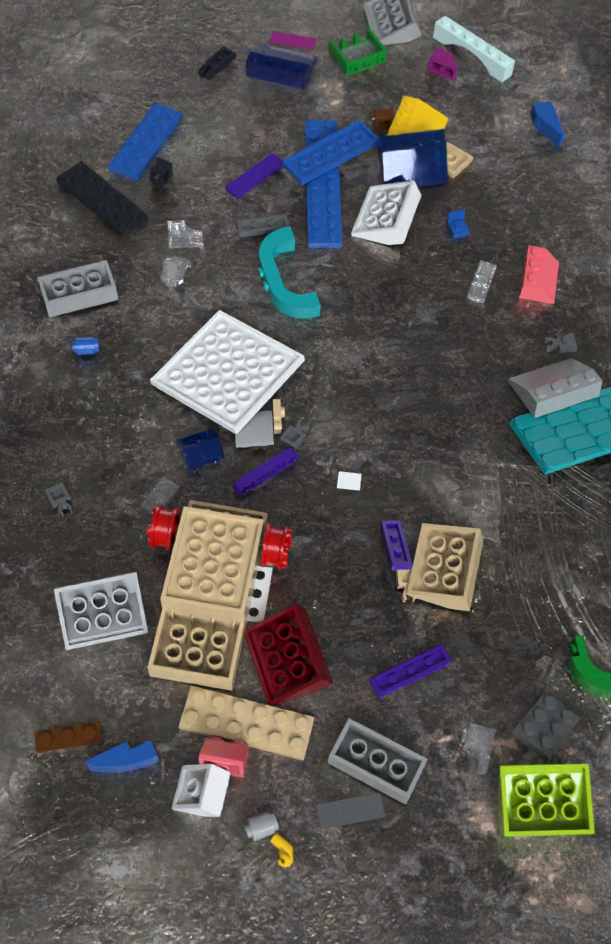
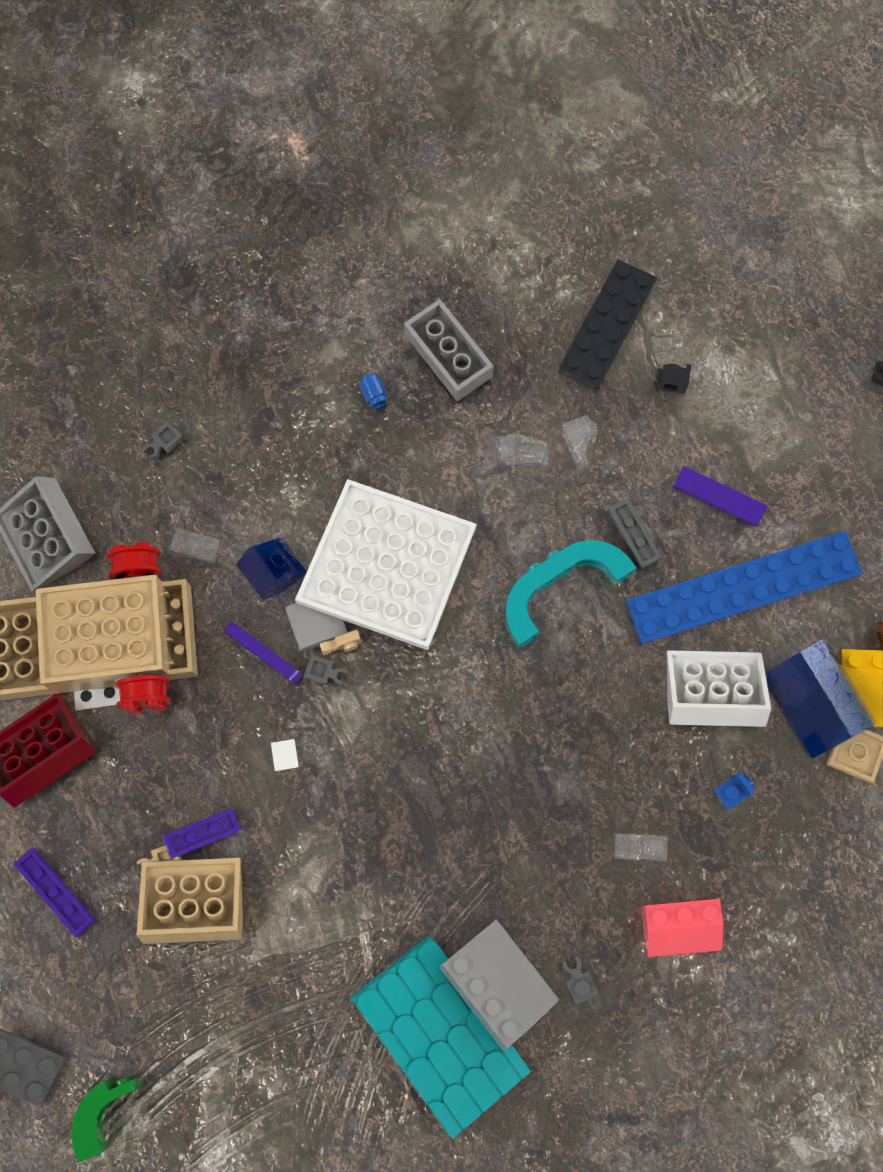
camera: 80 degrees right, 15 degrees up
blue plate [108,102,183,181] -> none
blue plate [282,120,380,185] -> none

